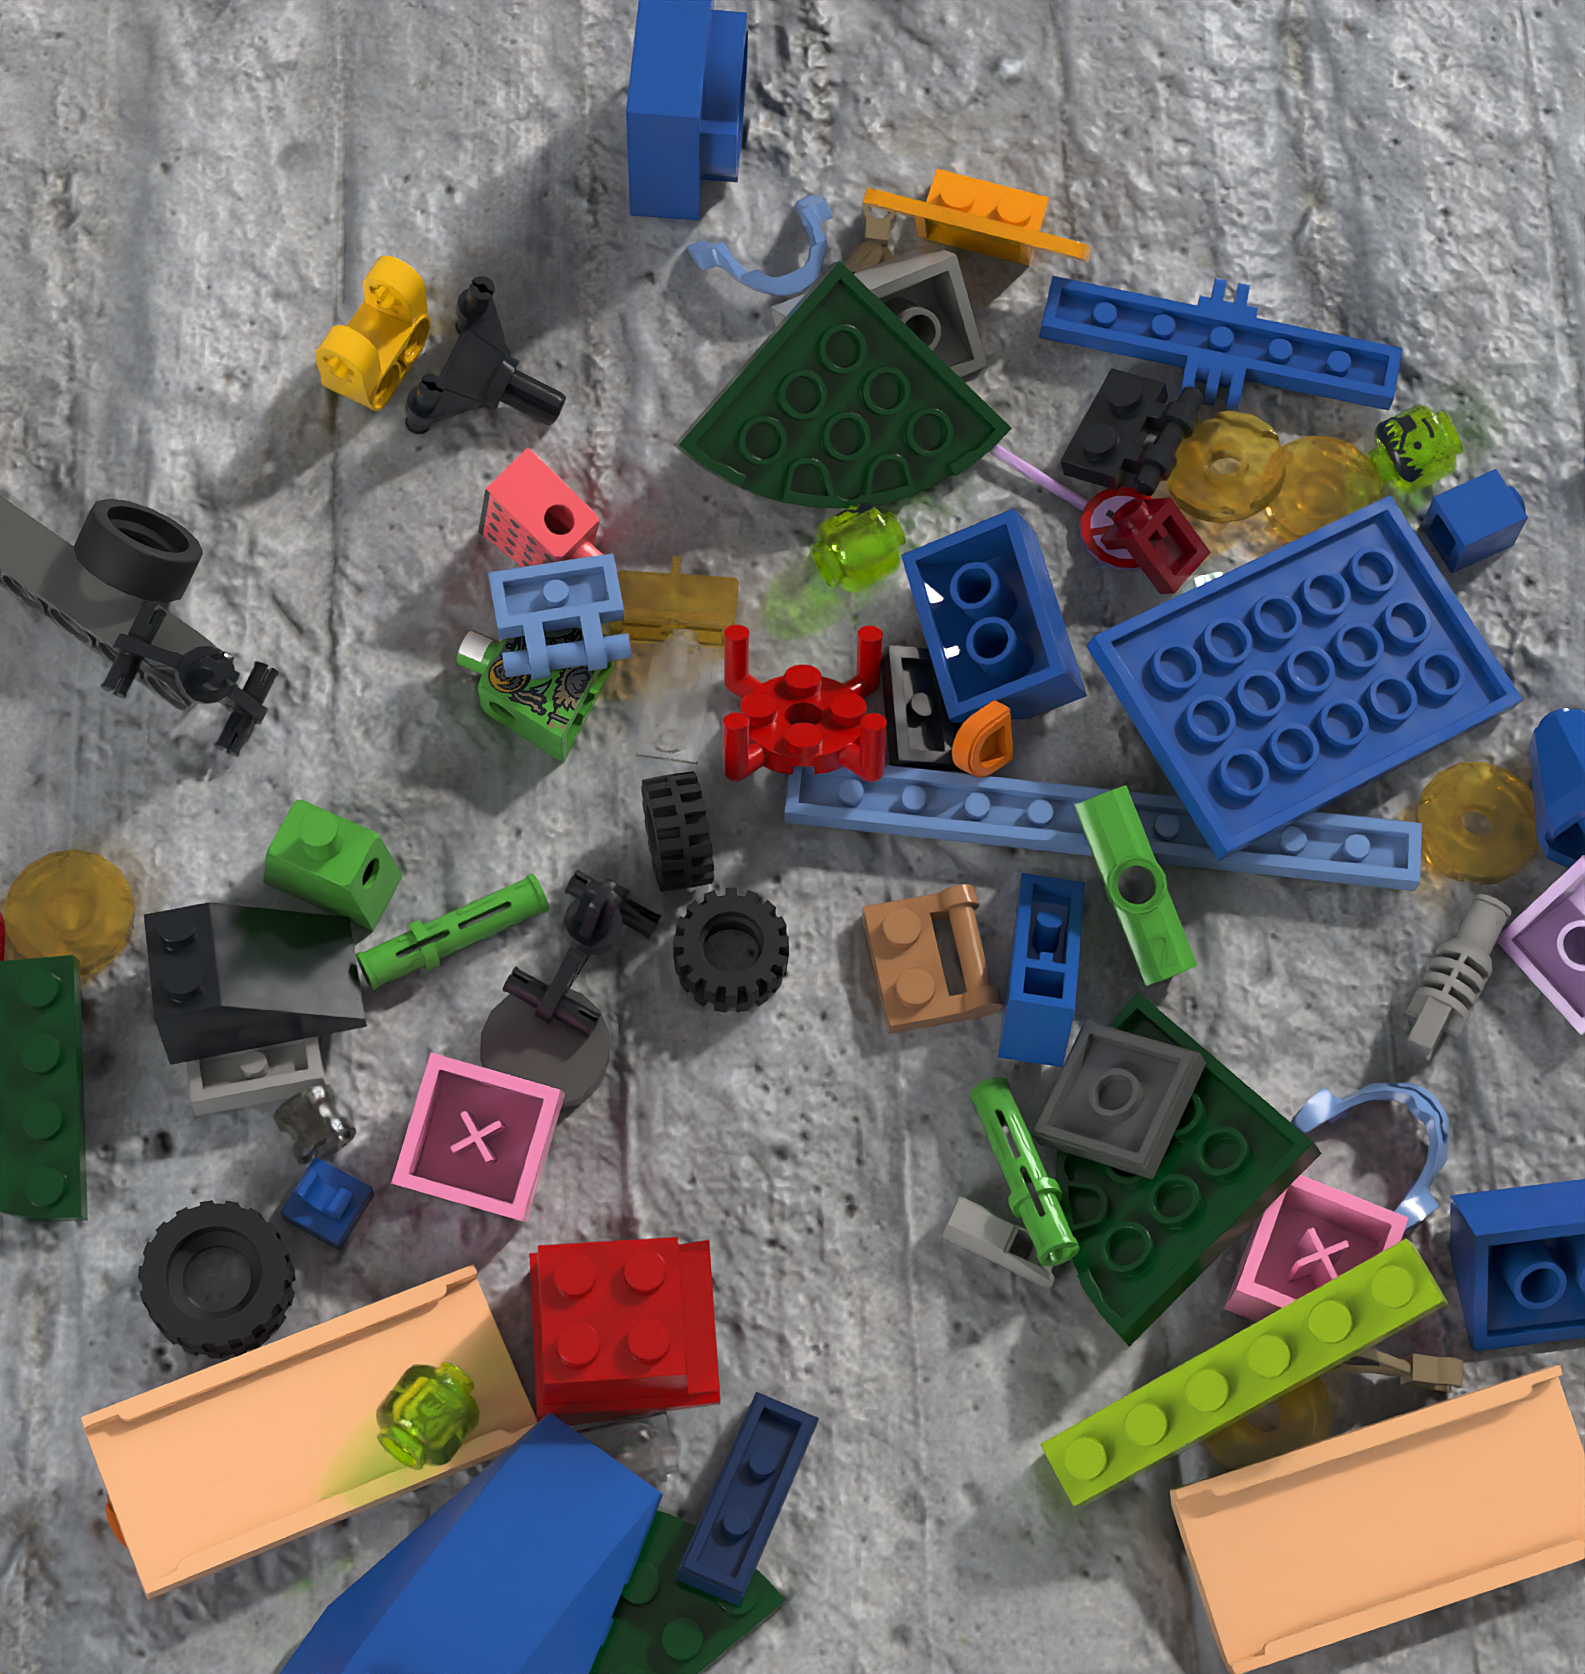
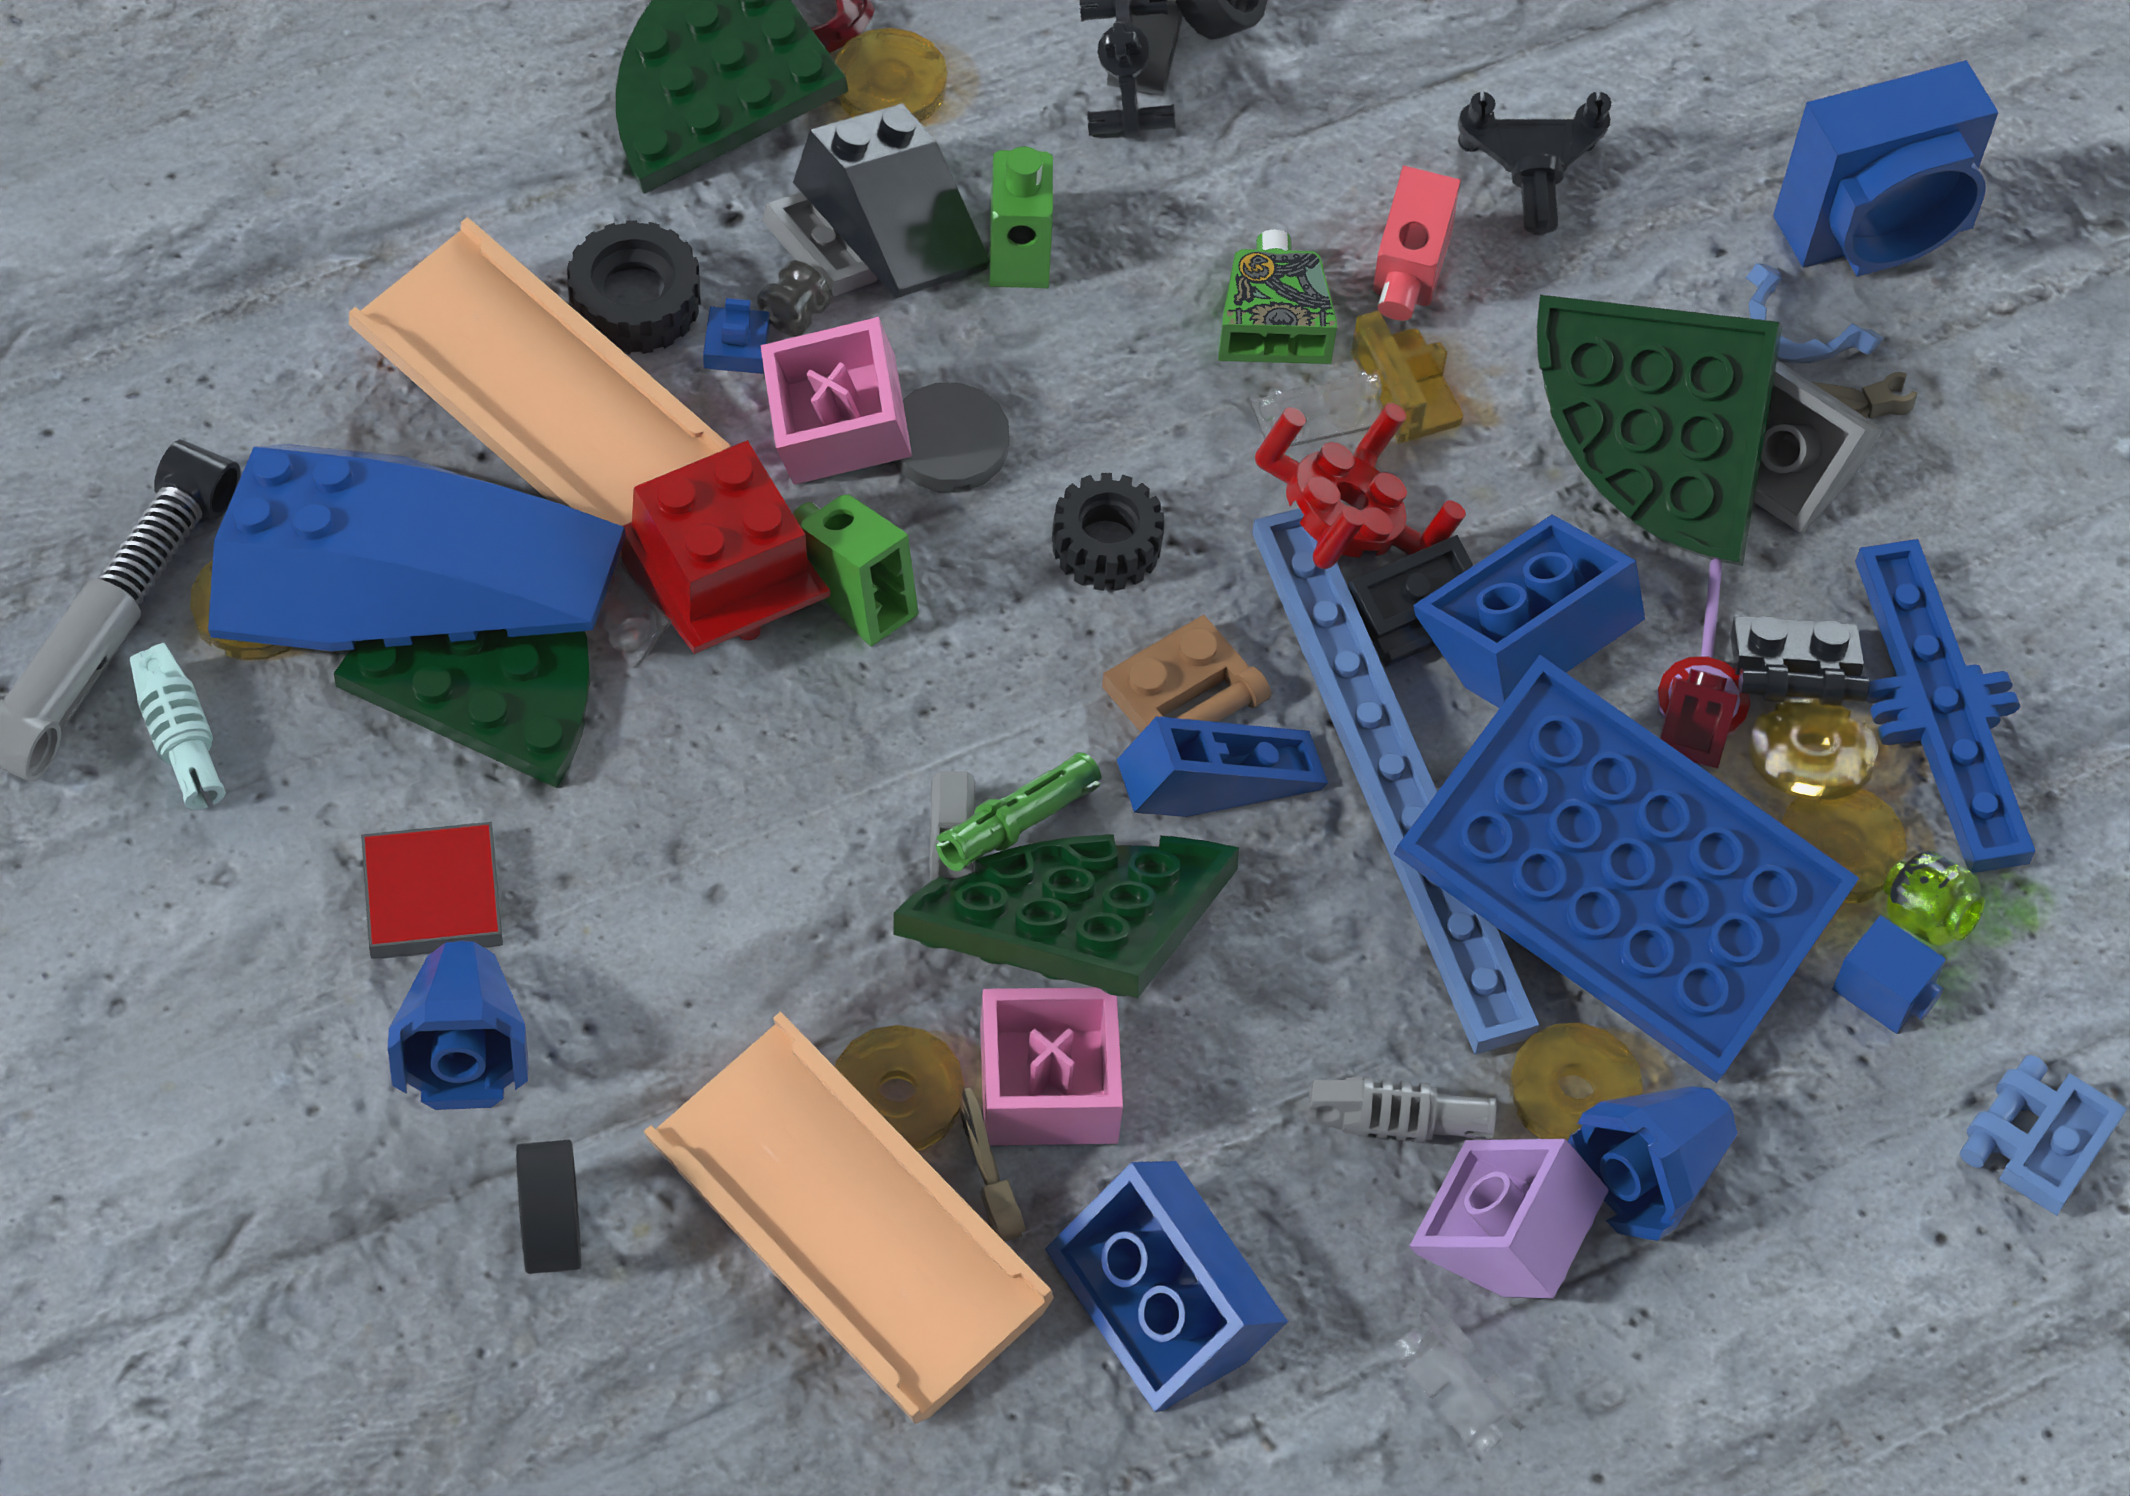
camera: 65 degrees right, 10 degrees down
yellow piece [315,255,431,411] -> none
bright green pin [356,873,549,991] -> none
clear neon green head [376,1362,480,1470] -> none
medium blue plate [488,553,632,680] -> none
black axle [502,869,662,1038] -> none
black tyre [641,771,714,892] -> none
dark blue tile [676,1392,819,1607] -> none
clear neon green head [810,502,906,593] -> none
light orange plate [862,169,1092,266] -> none
orange tile [952,700,1014,778] -> none
dark grey tile [1031,1020,1206,1180] -> none
lime brick [1040,1238,1448,1507] -> none
bright green piece [1073,785,1198,986] -> none
medium blue helmet [1291,1083,1449,1234] -> none
none -> bright green torso [792,495,919,647]

